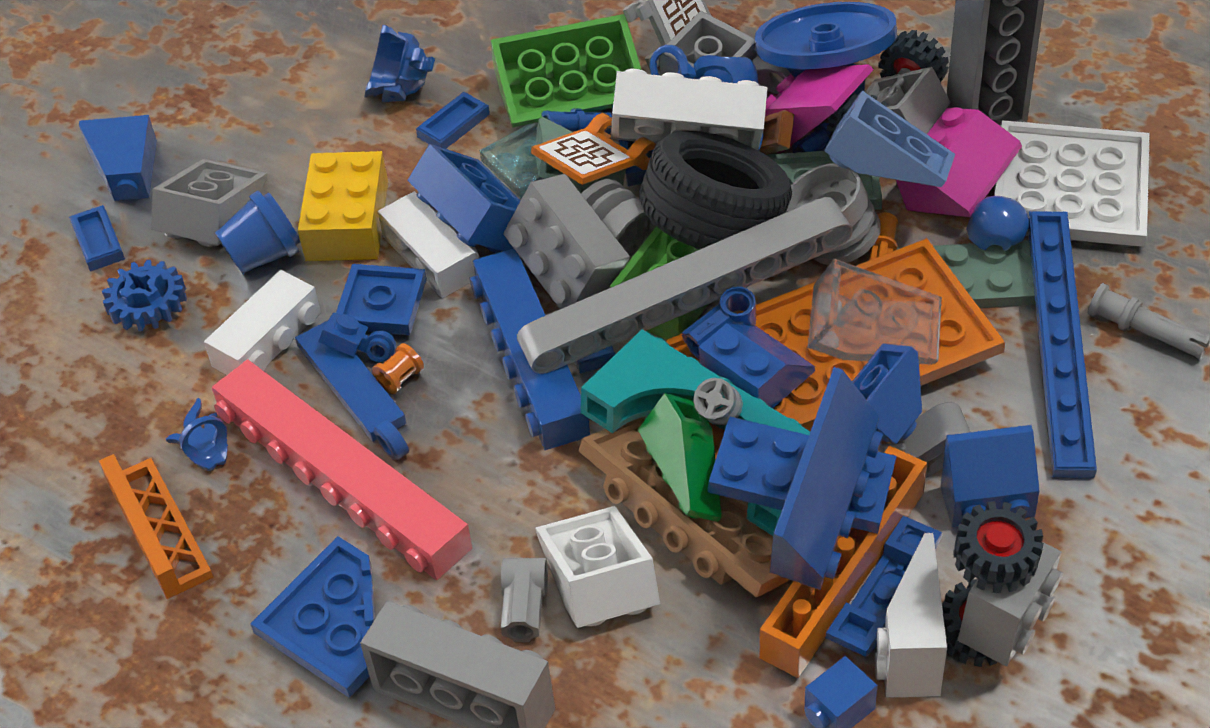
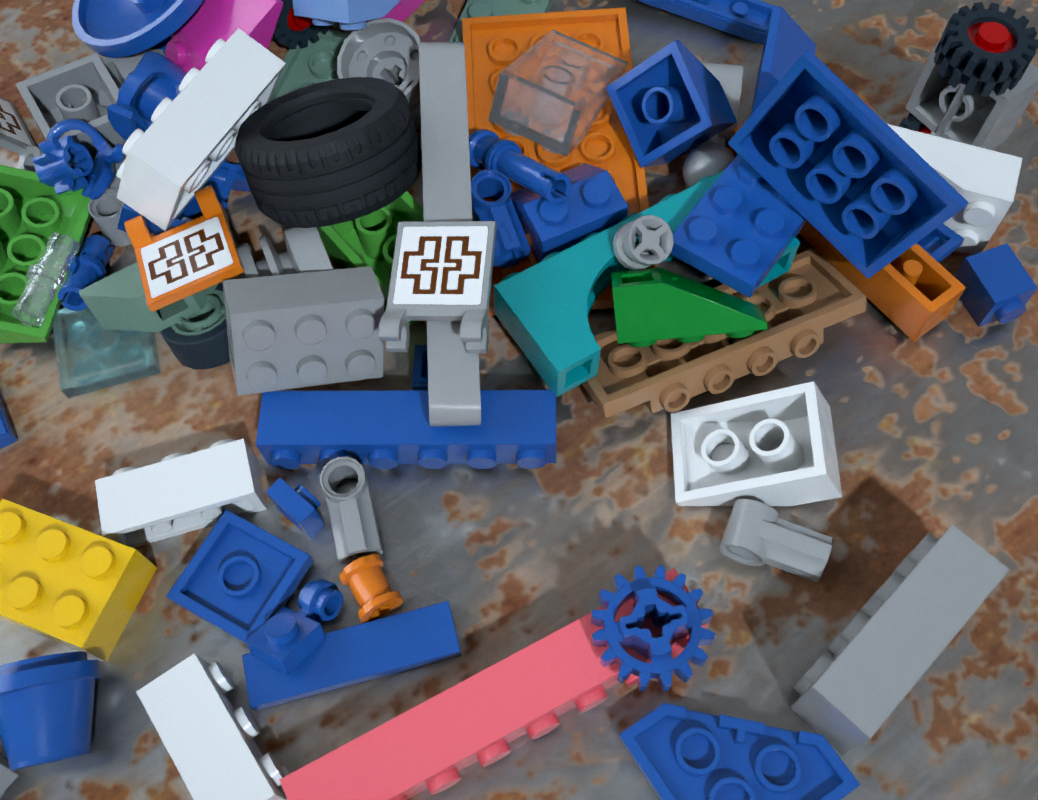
camera: 70 degrees left, 15 degrees up
blue tile [374,419,409,461] -> none
blue brick [407,144,521,253] -> none
none -> clear pin [11,232,80,326]
none -> blue gear [32,135,95,195]
none -> blue plate [266,478,325,540]
none -> light grey piece [320,457,383,564]
none -> flag [378,221,497,353]
none -> blue pin [469,129,571,204]
none -> blue gear [591,565,715,692]

